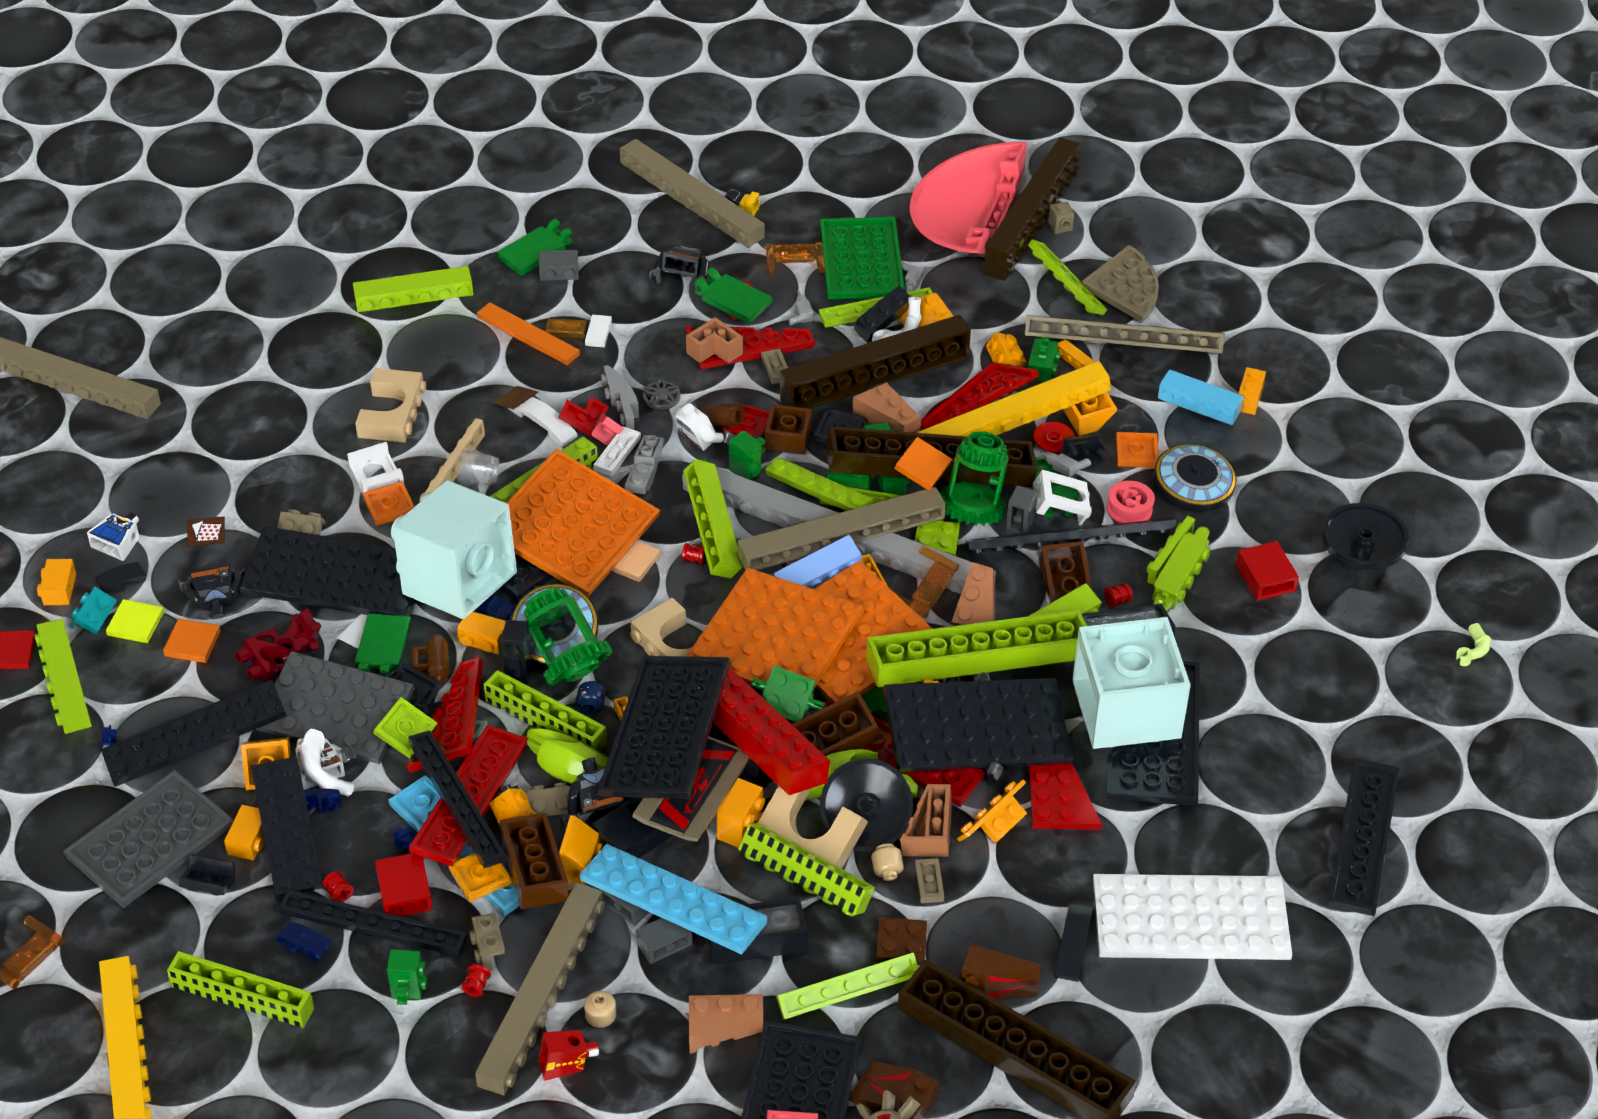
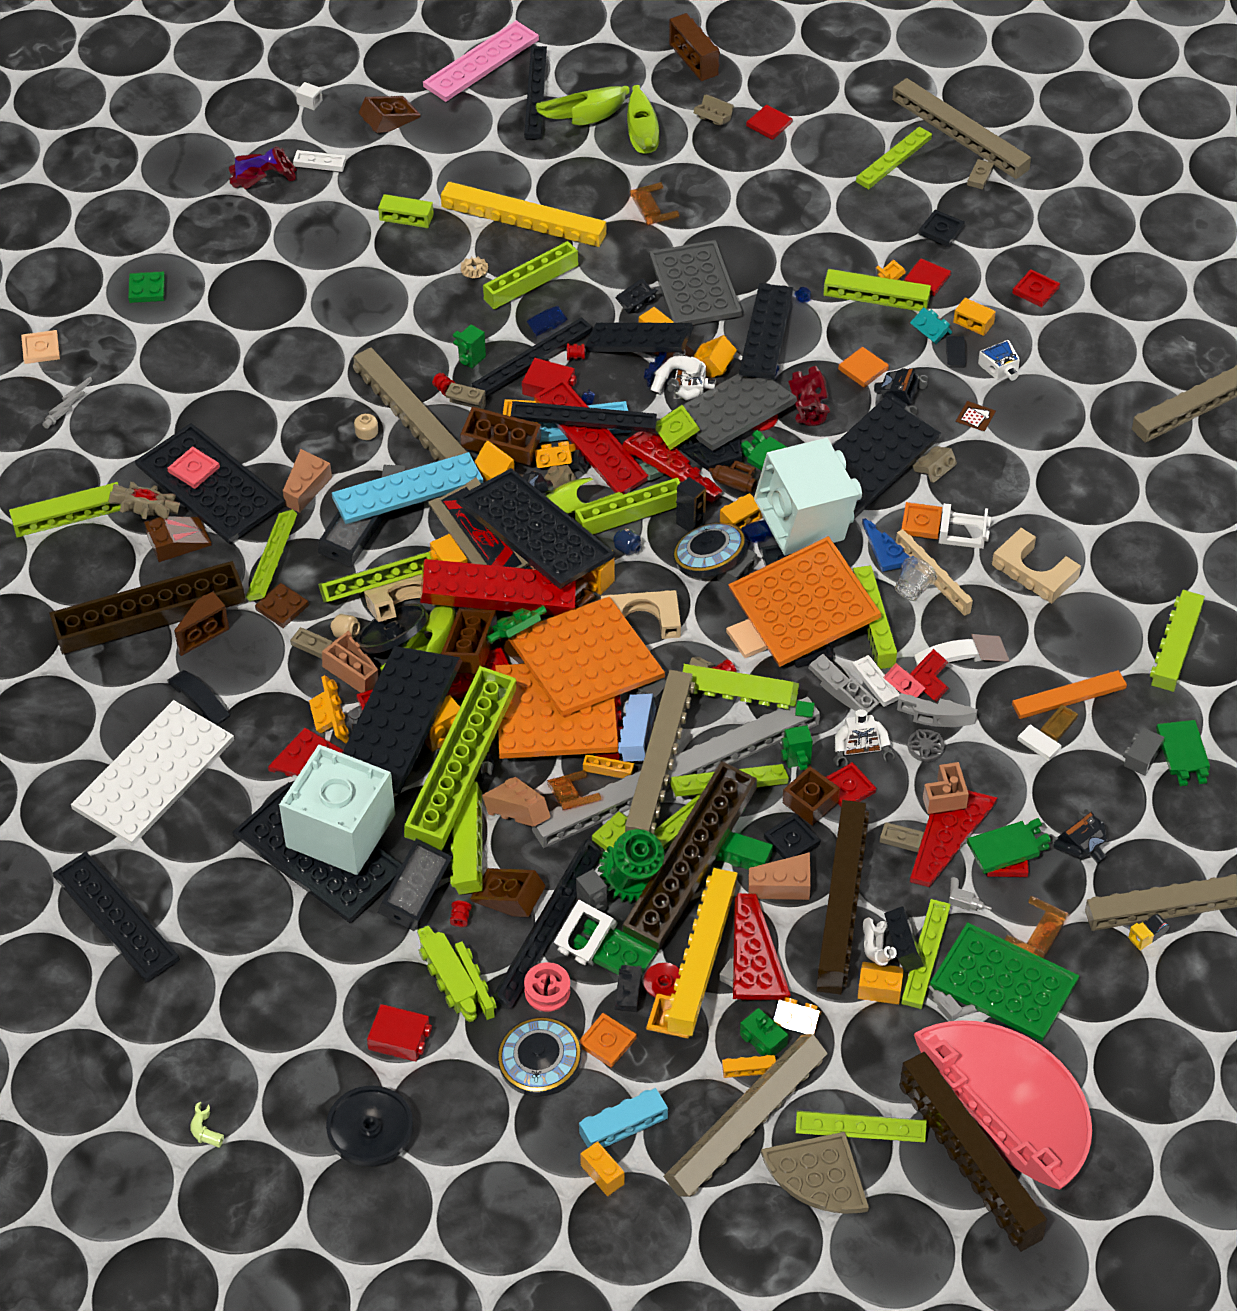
camera: 125 degrees right, 5 degrees up
neon yellow tile [106,599,165,643] -> none
green piece [523,587,613,686] -> none
red torso [538,1030,599,1081] -> none
reddish brown piece [697,404,745,427] -> none
orange tile [894,437,952,491] -> none
light grey piece [1040,451,1091,477] -> none
dark tan brick [1048,202,1074,234] -> none
none -> tan gear [460,256,488,278]
none -> dark tan plate [689,657,715,668]
none -> light orange bracket [876,260,906,280]

